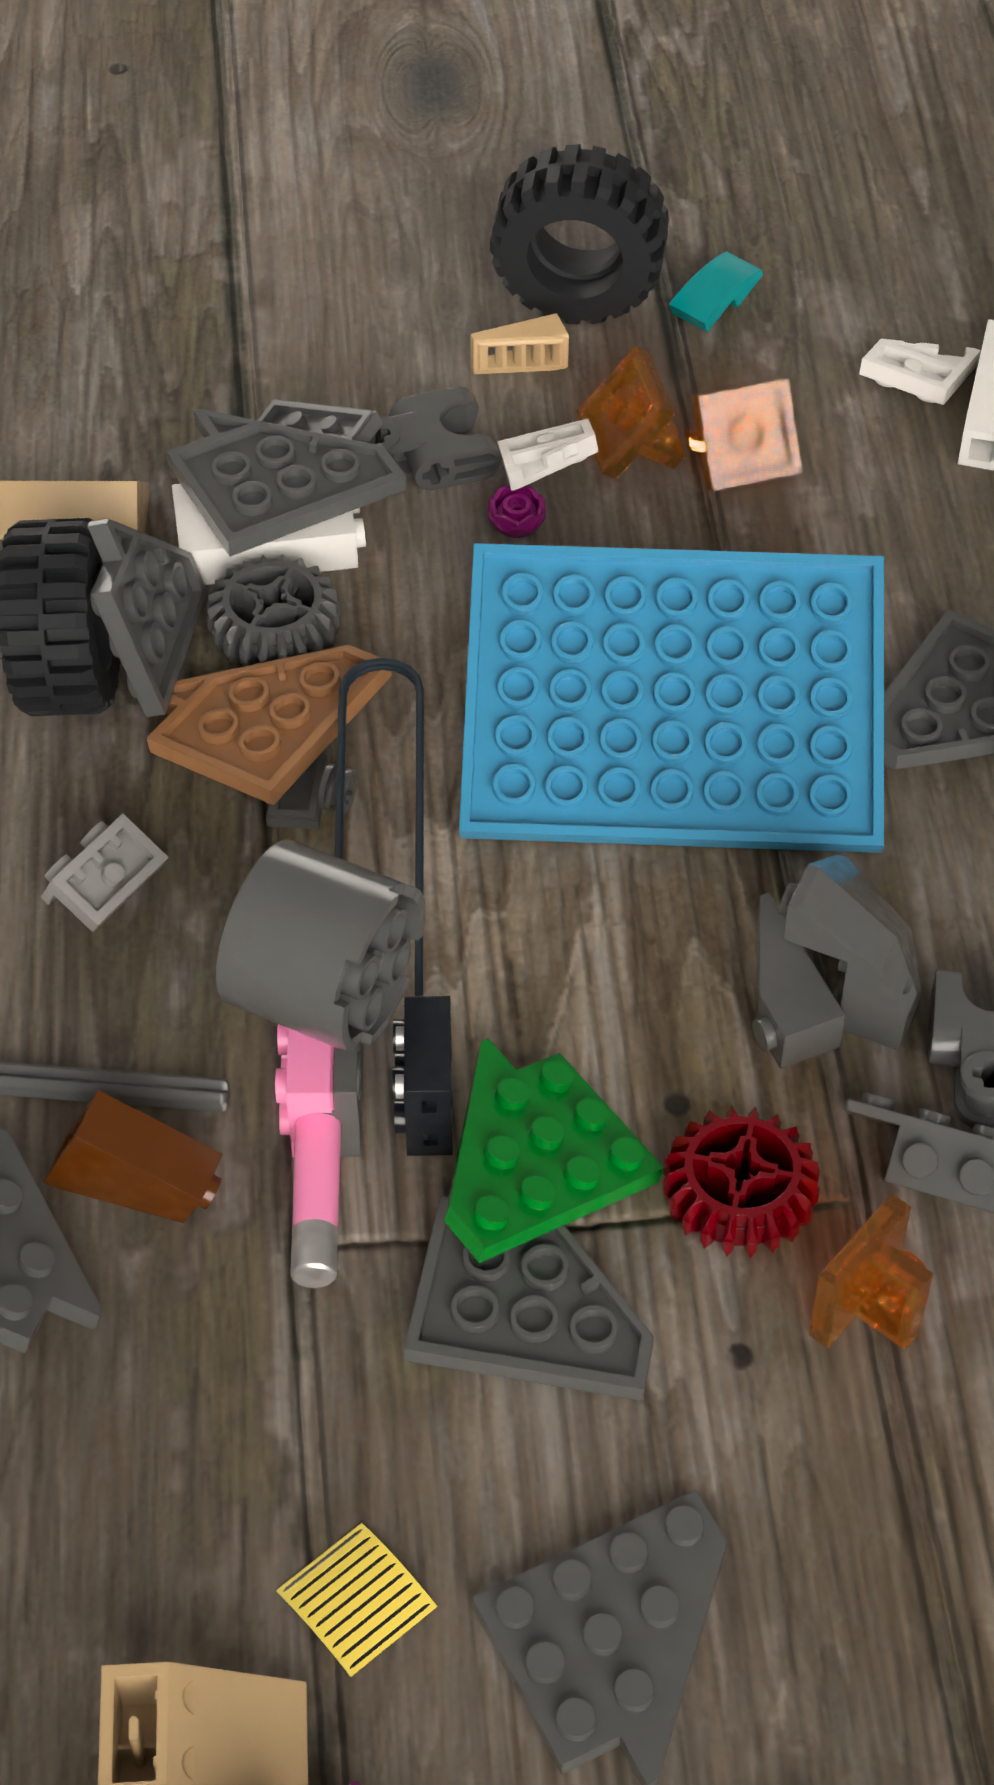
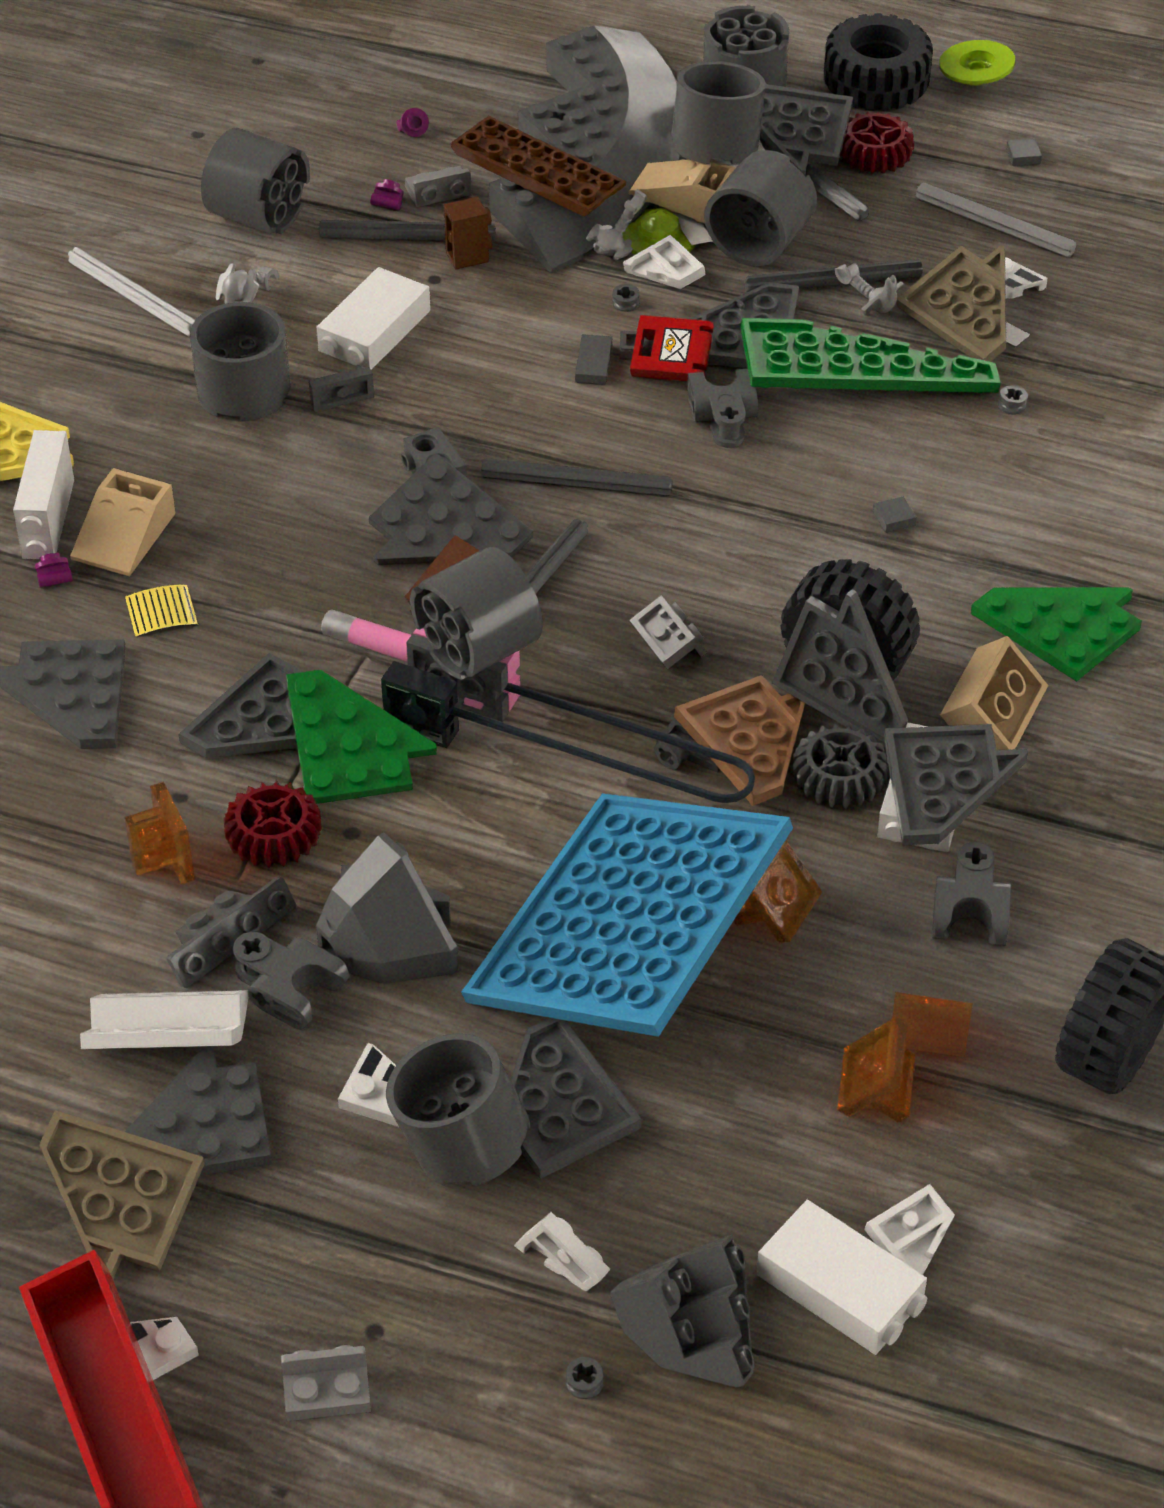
camera: 115 degrees right, 5 degrees down
dark grey tile [258,399,383,443] -> none
tan slope [470,313,569,374] -> none
magenta plate [487,485,546,538] -> none
white wing [497,418,599,490] -> none
teal slope [669,251,763,333] -> none

